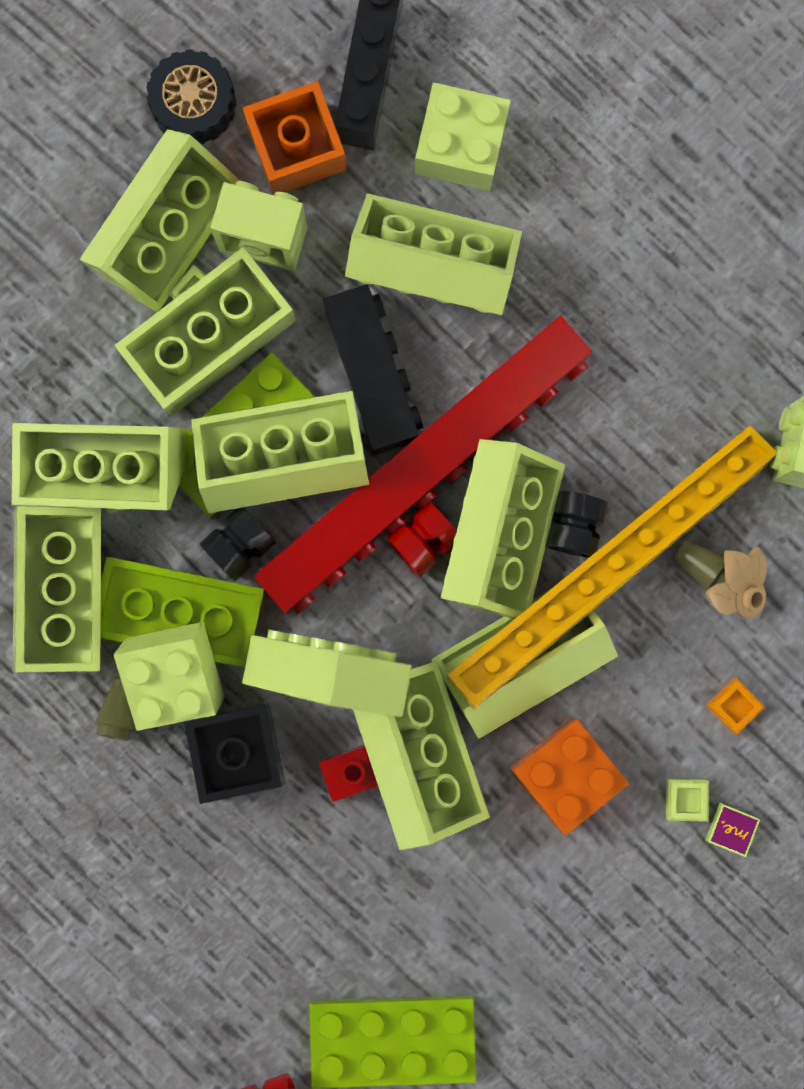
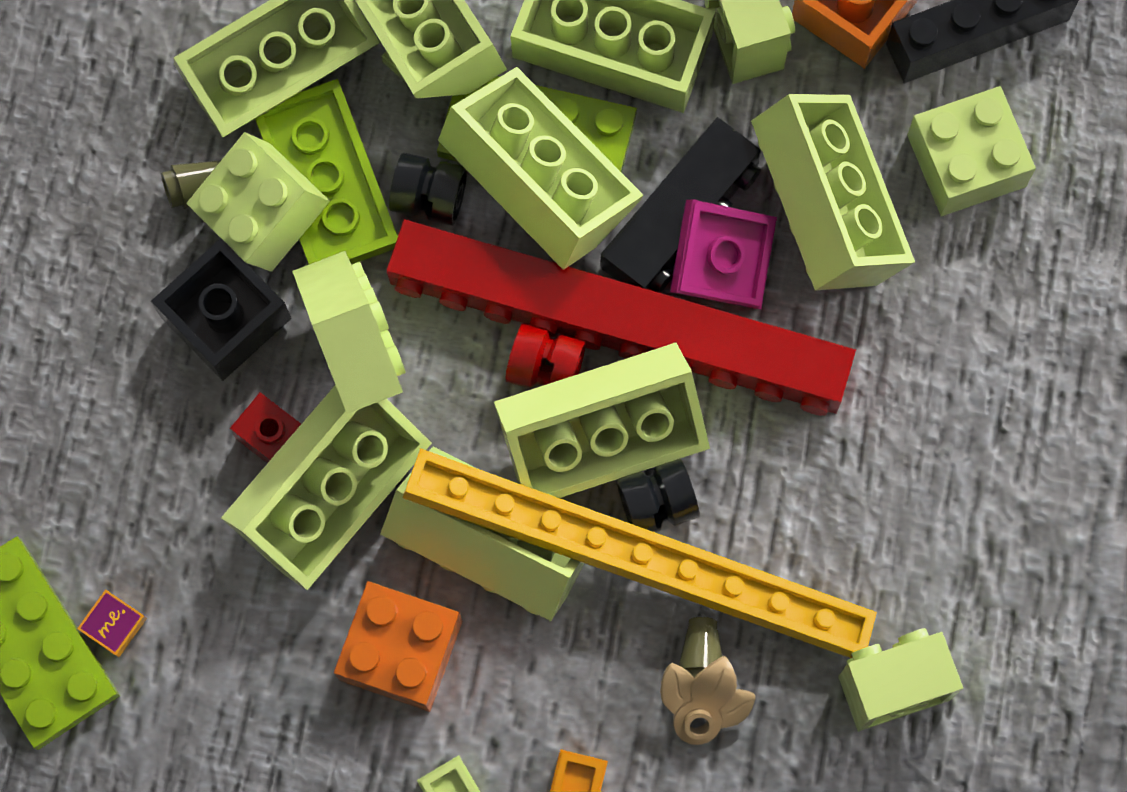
camera: 65 degrees right, 10 degrees down
none -> magenta tile [77,589,147,658]
none -> dark pink tile [670,200,777,309]

